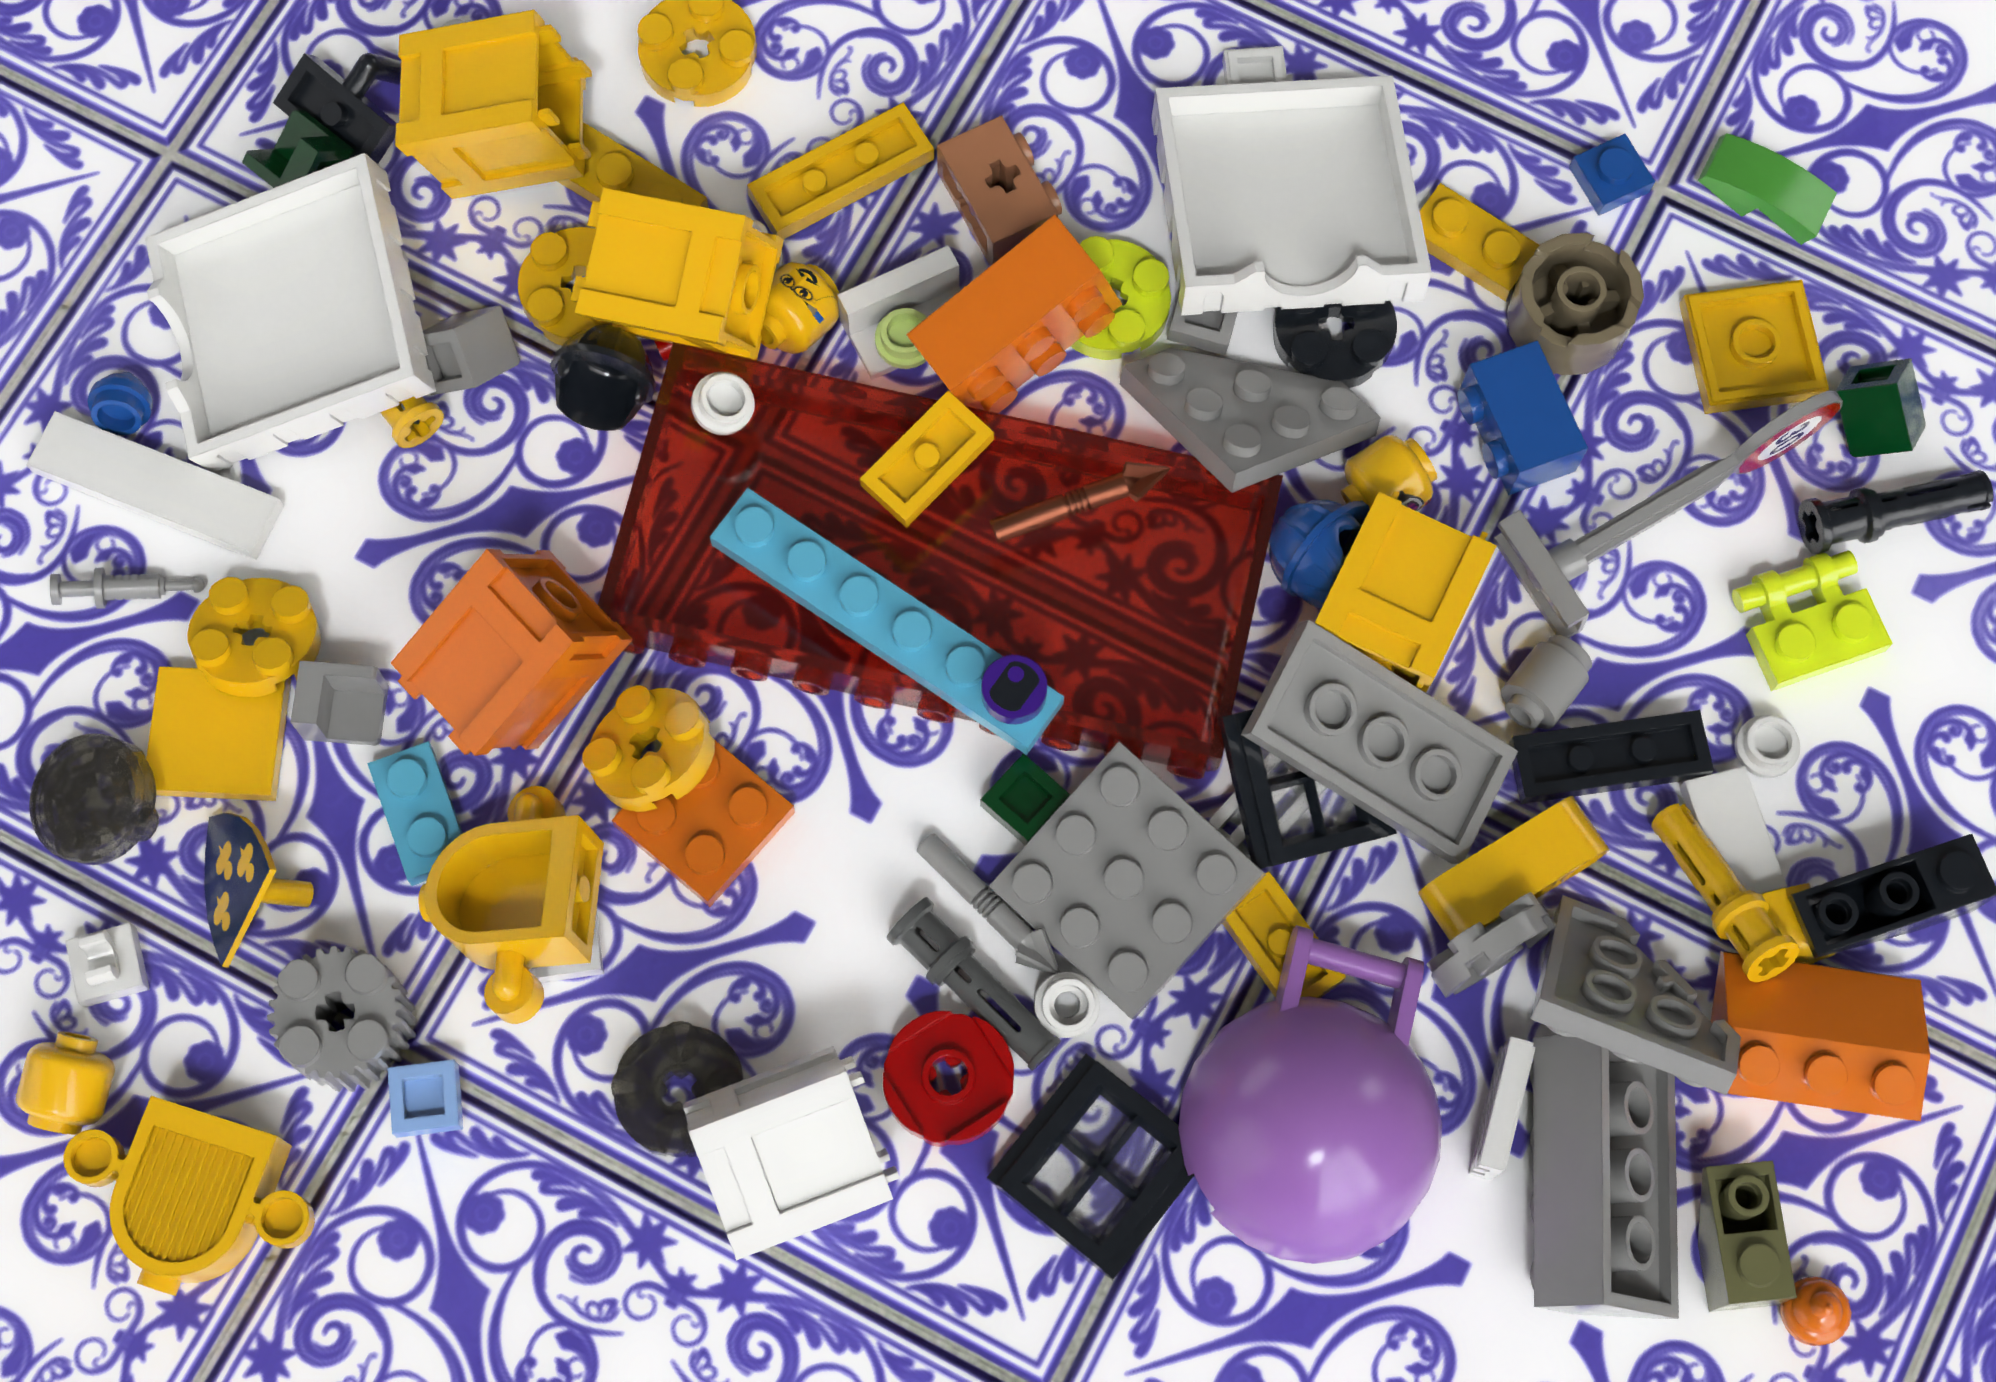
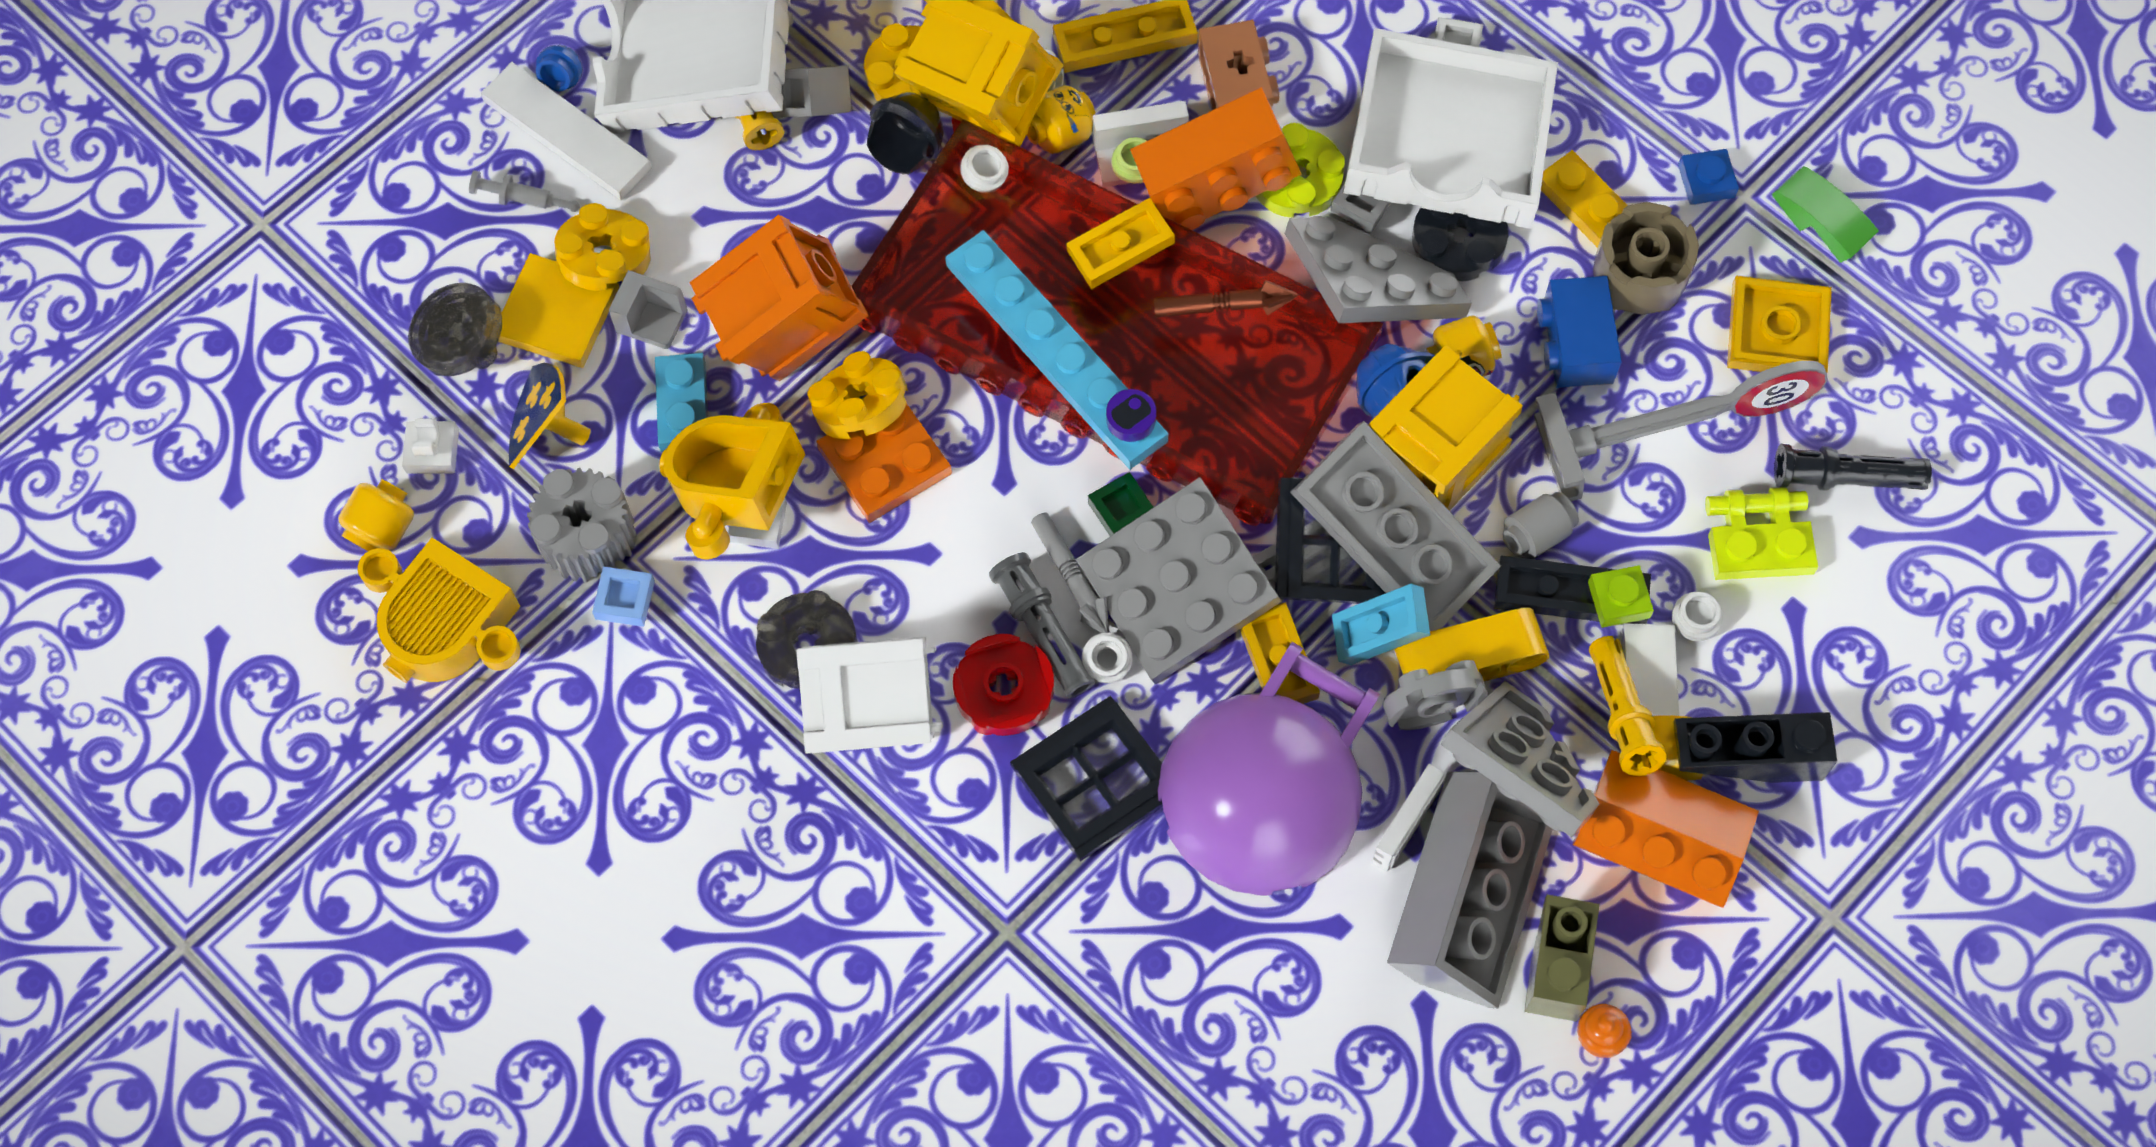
camera: 20 degrees right, 5 degrees down
dark green panel [1836,358,1926,457] -> none
none -> medium azure plate [1332,584,1430,665]
none -> lime plate [1588,565,1654,628]

